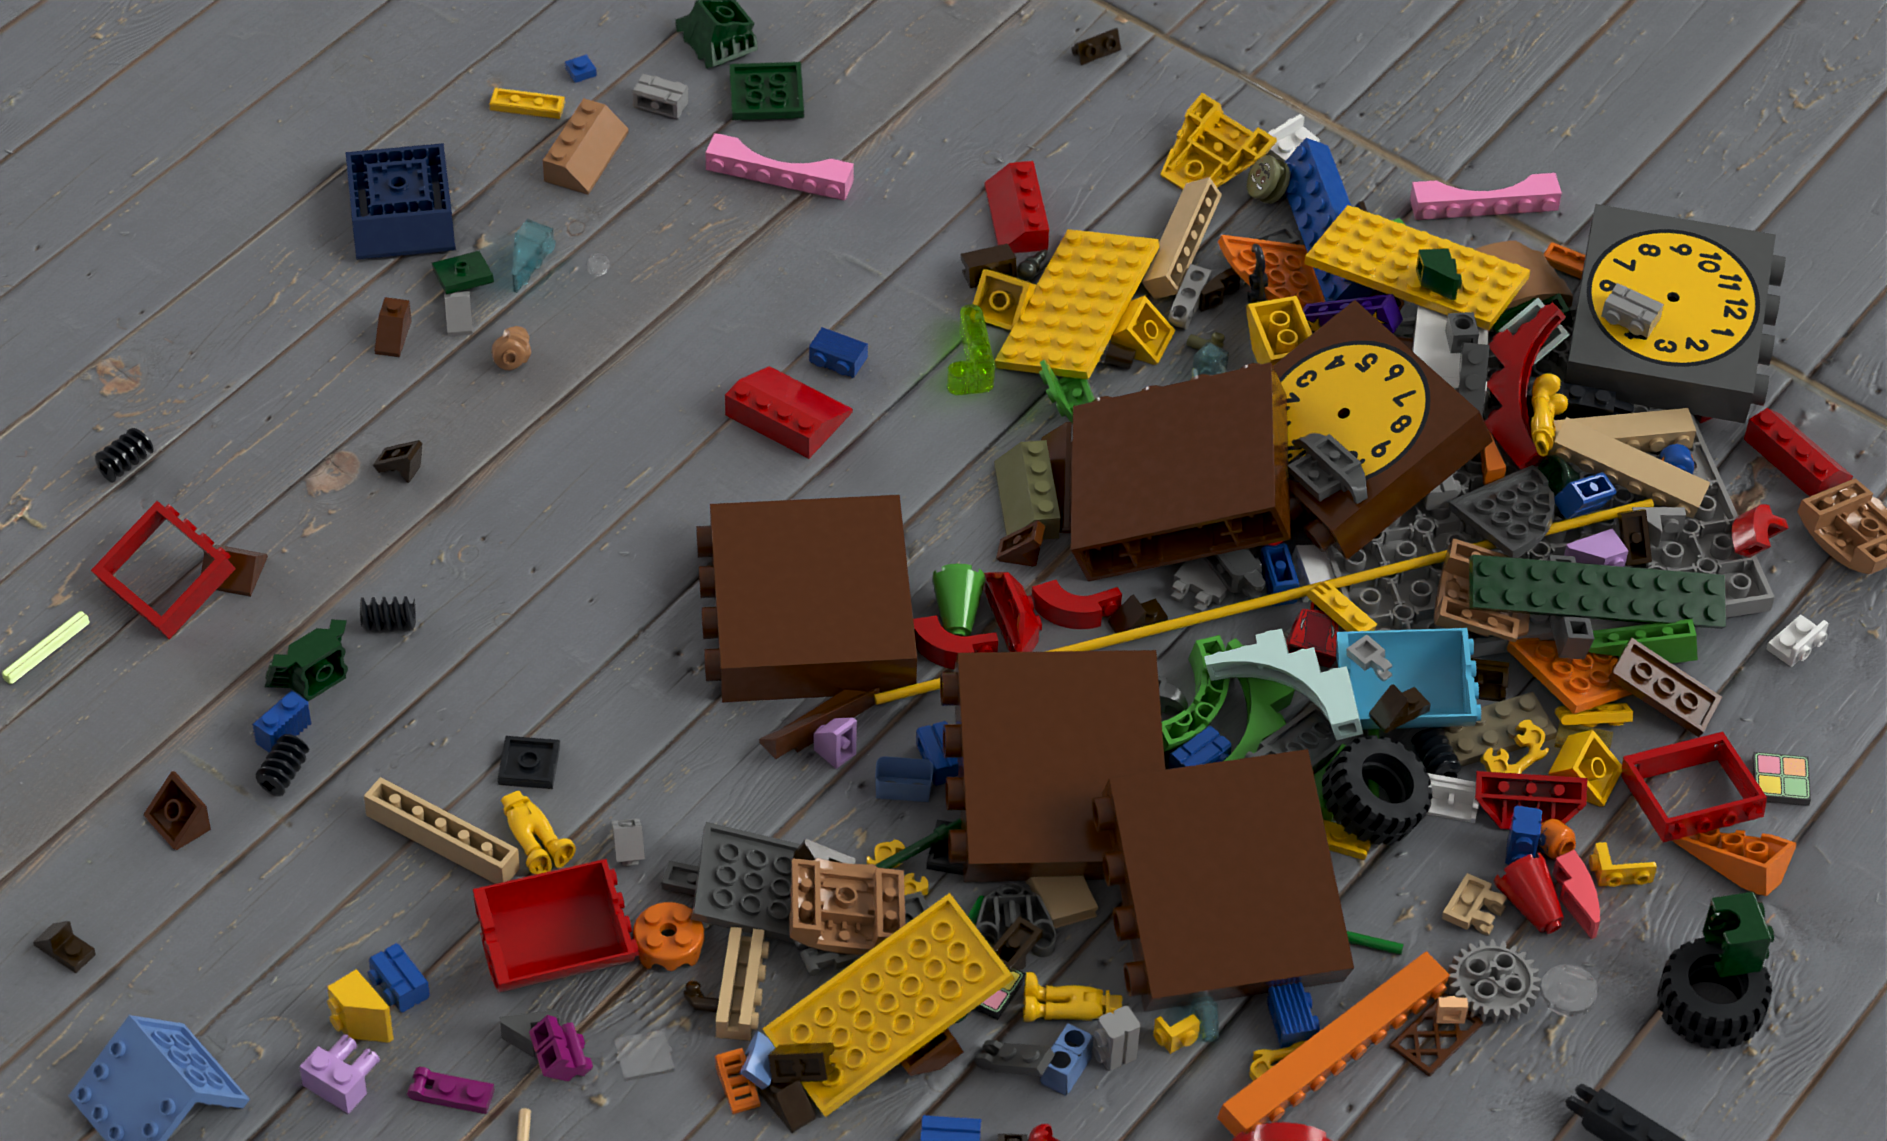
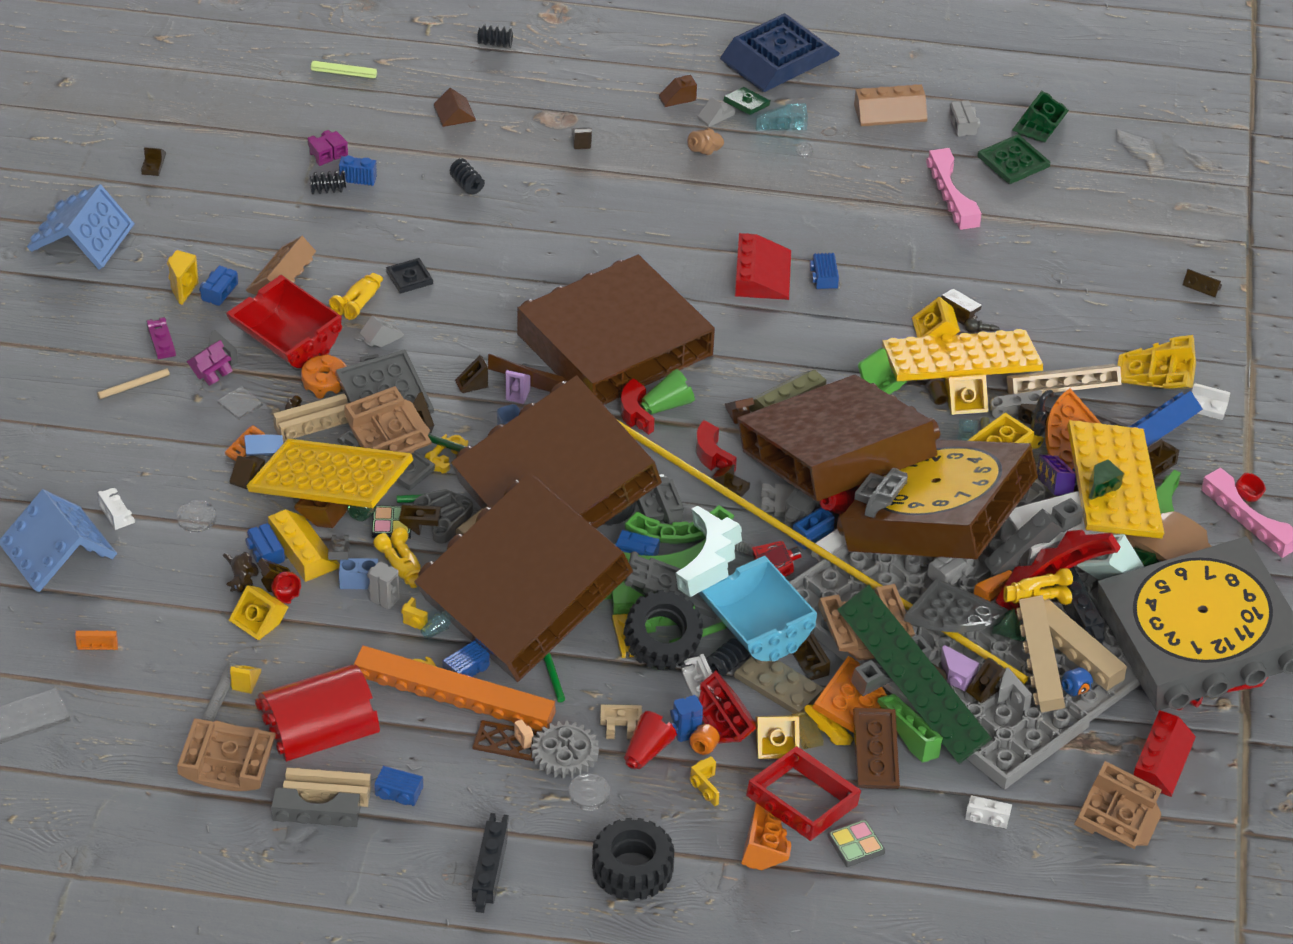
camera: 60 degrees right, 5 degrees down
red window [91,501,236,639] -> none
reddish brown slope [143,771,211,850] -> none
dark green slope [265,619,348,701] -> none
lavender brick [299,1034,380,1114] -> none
tan brick [364,777,520,884] -> none
yellow tile [489,88,565,119] -> none
blue plate [565,54,597,83] -> none
dark brown hinge [768,1042,836,1083] -> none
clear neon green beam [947,304,995,395] -> none
red wedge [983,572,1042,652] -> none
red slope [984,161,1049,253] -> none
olive head [1247,155,1290,204] -> none
yellow hinge [1307,581,1377,632] -> none
light grey plate [1347,635,1392,681] -> none
dark brown slope [1369,684,1430,733] -> none
yellow helmet [1480,719,1549,774] -> none
coral slope [1552,850,1600,939] -> none
blue brick [1554,472,1616,519] -> none
light grey brick [1602,283,1664,338] -> none
dark green piece [1702,892,1774,977] -> none
red arch [1732,504,1789,558] -> none
none -> medium nougat slope [246,236,316,295]
none -> yellow slope [268,509,340,582]
none -> magenta hips [307,130,348,166]
none -> dark brown slope [455,355,488,393]
none -> red hair [1235,472,1266,502]

